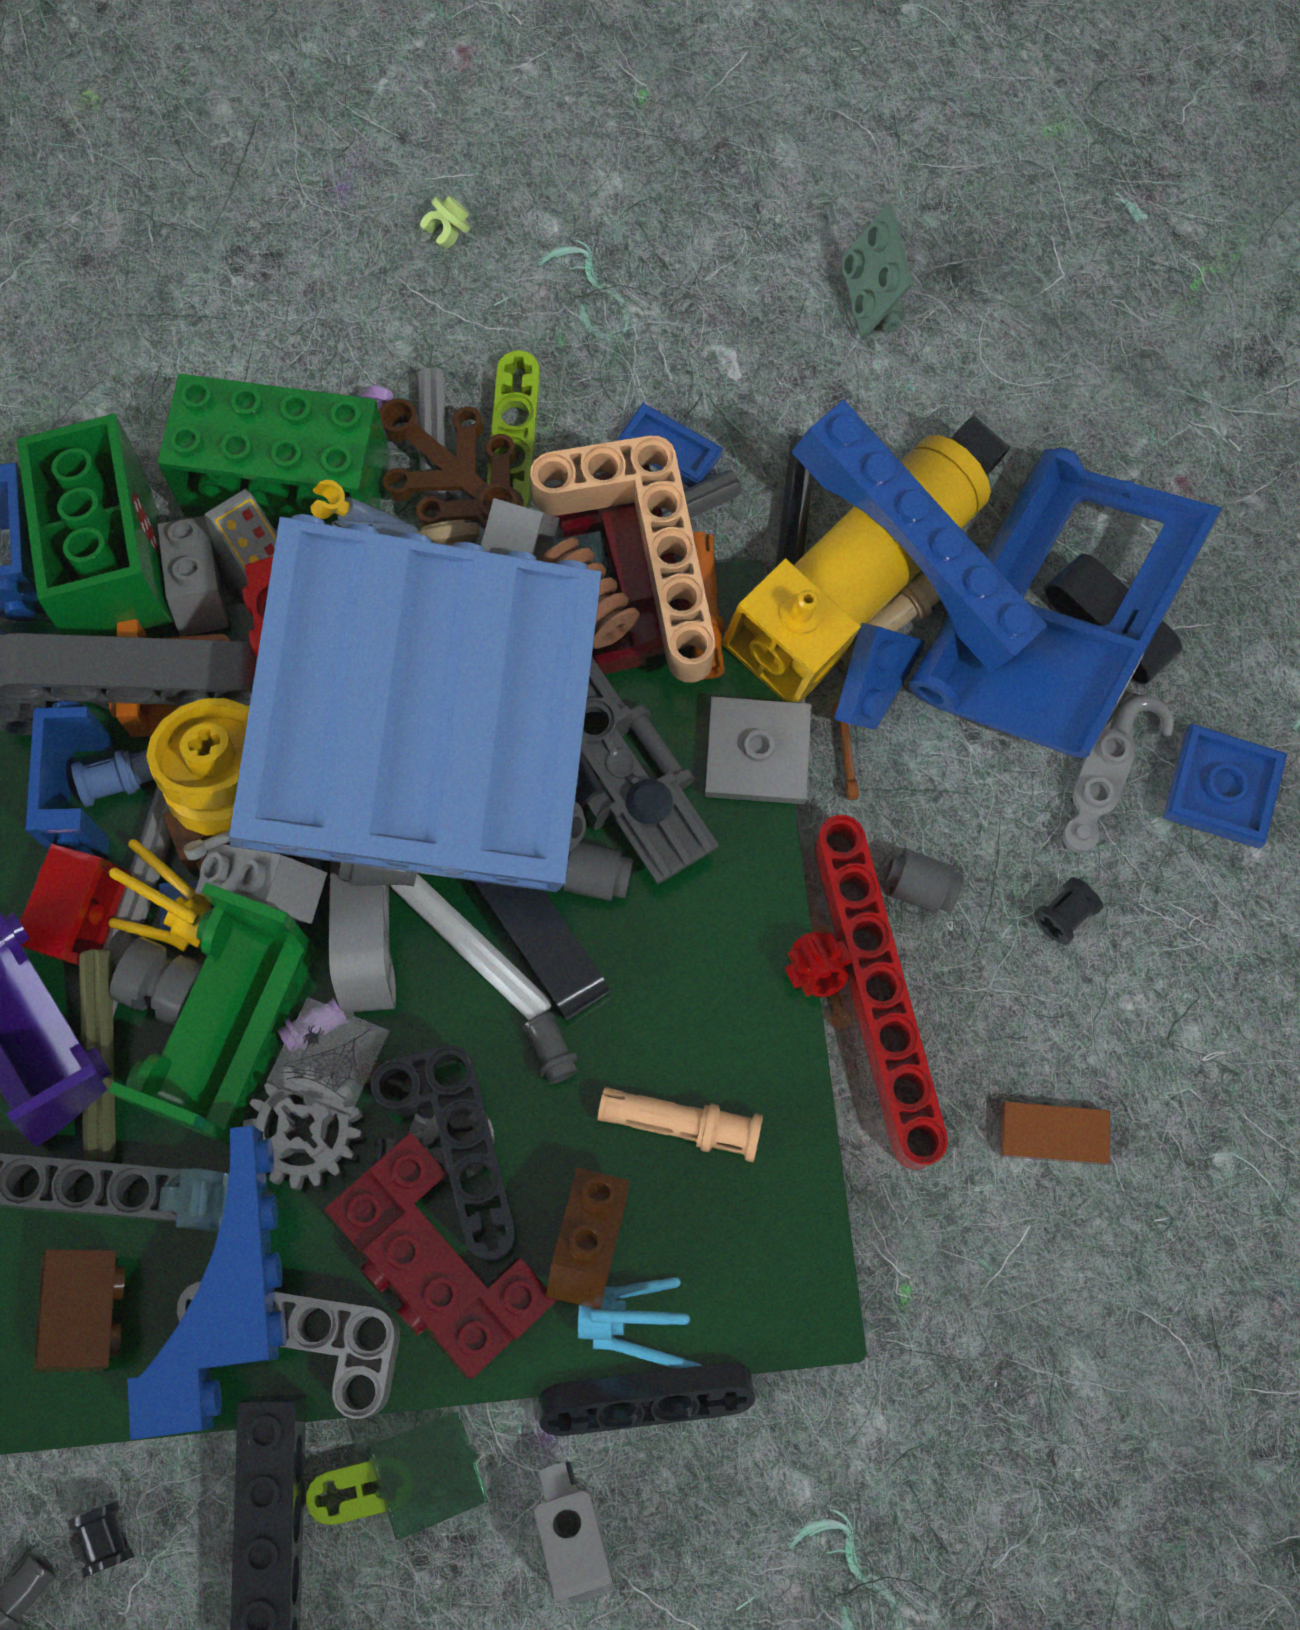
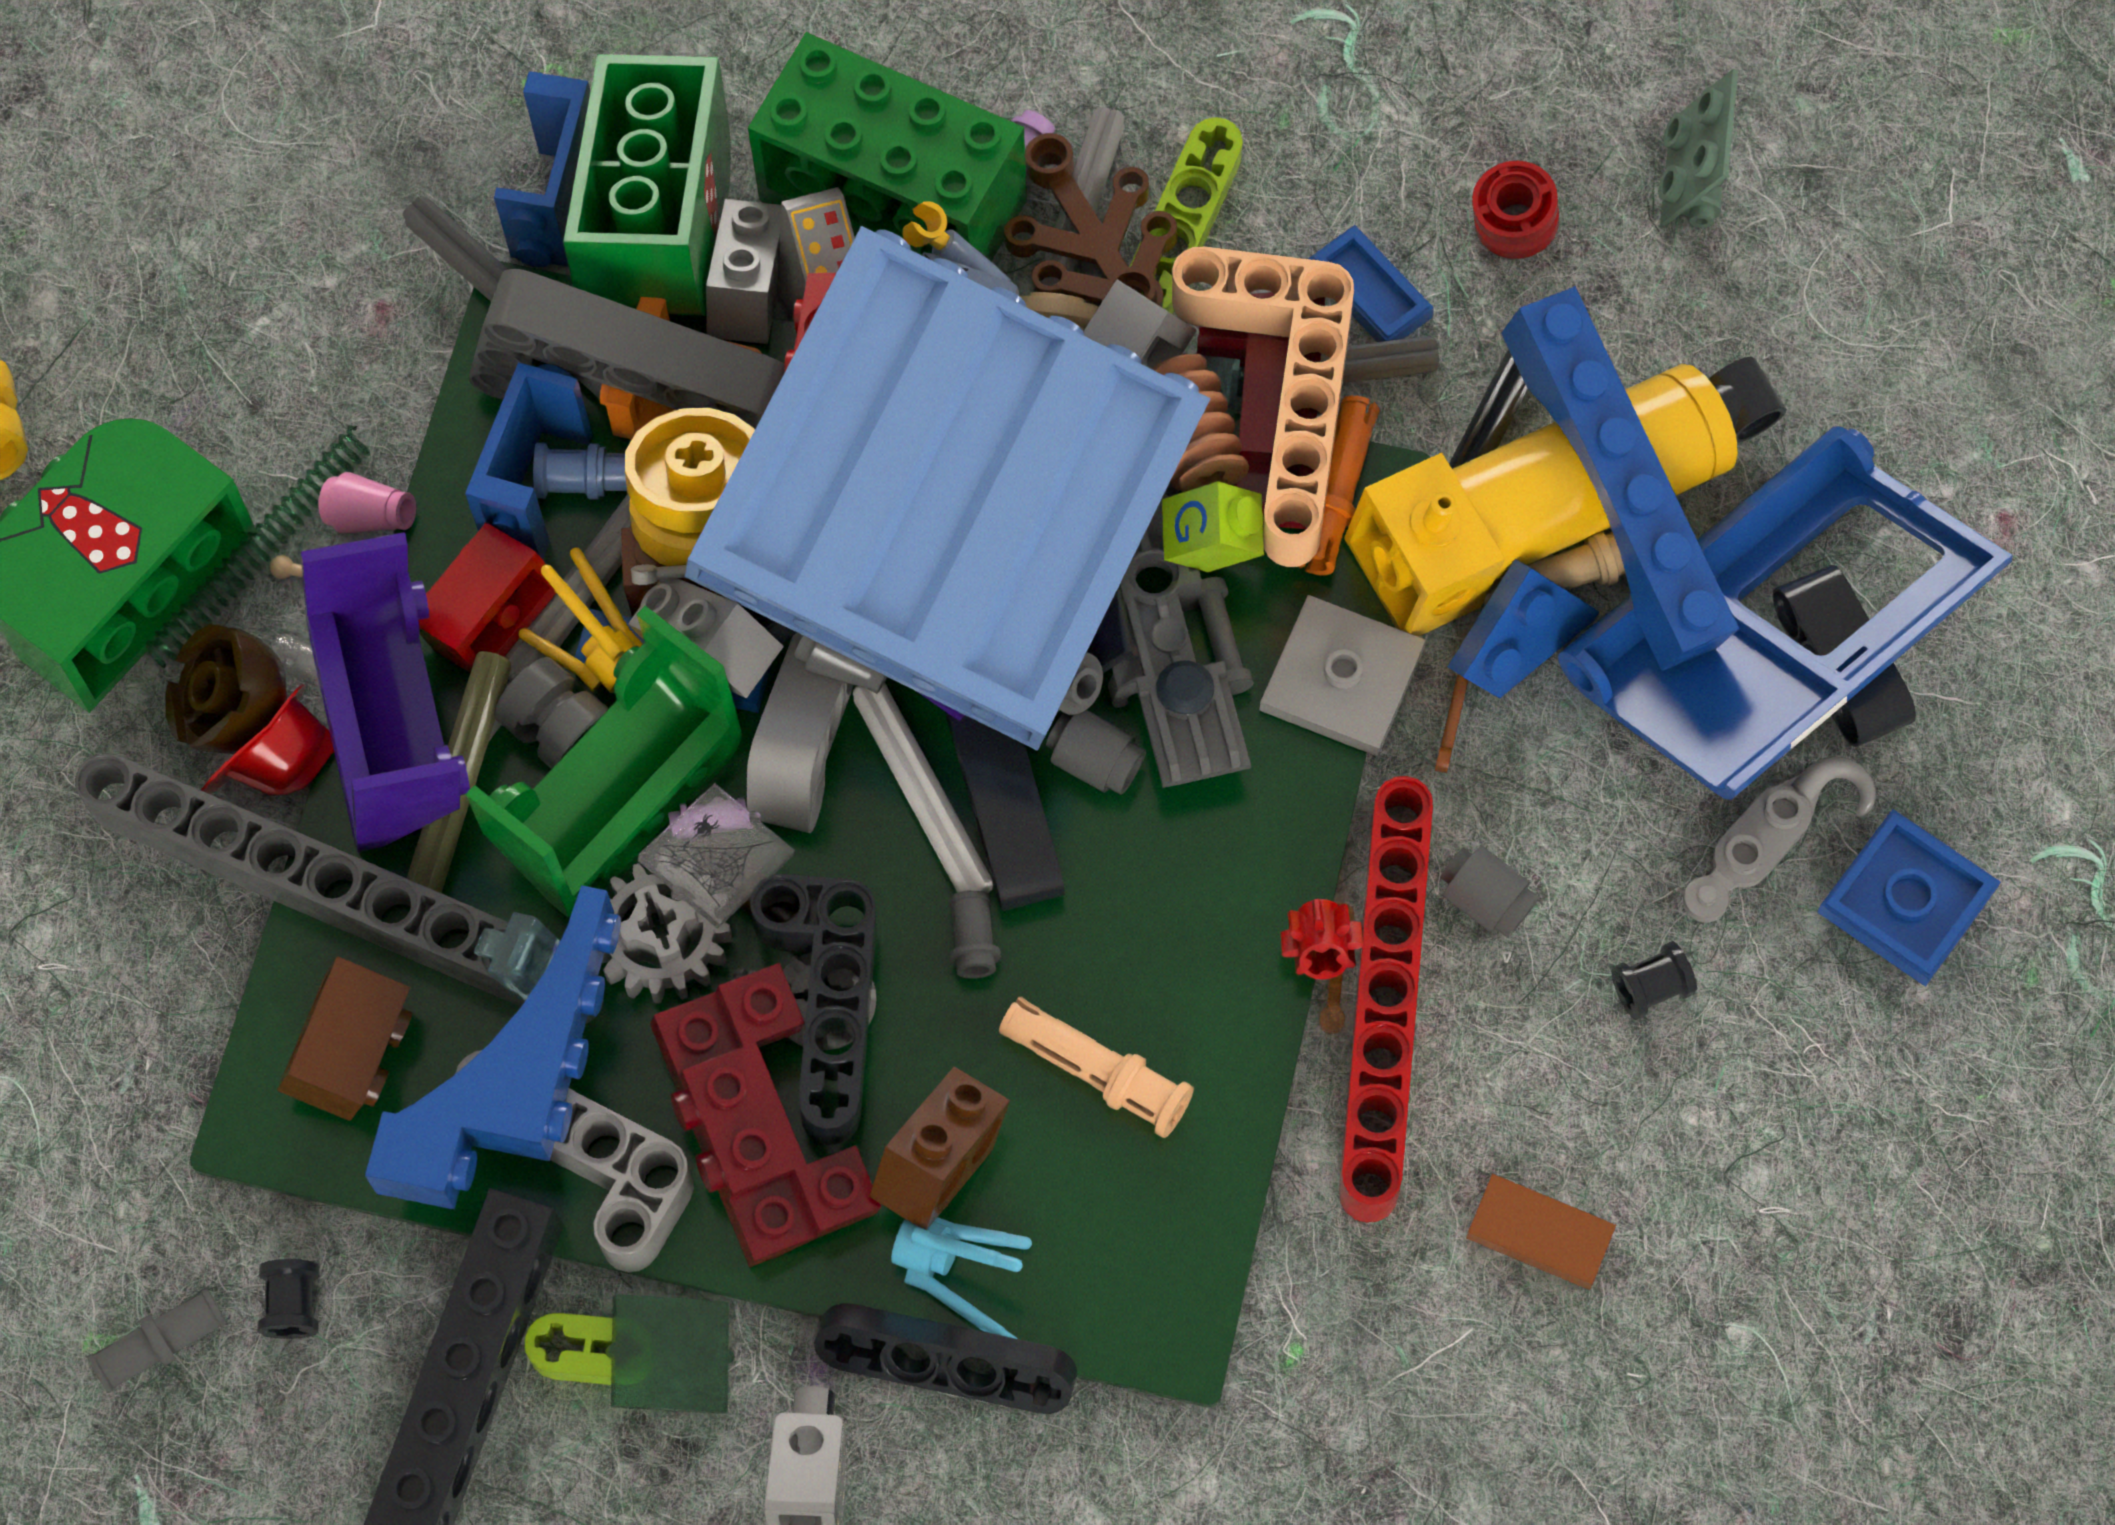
camera: 25 degrees right, 5 degrees down
none -> lime brick [1162,481,1264,572]
none -> red wheel [1472,161,1559,259]

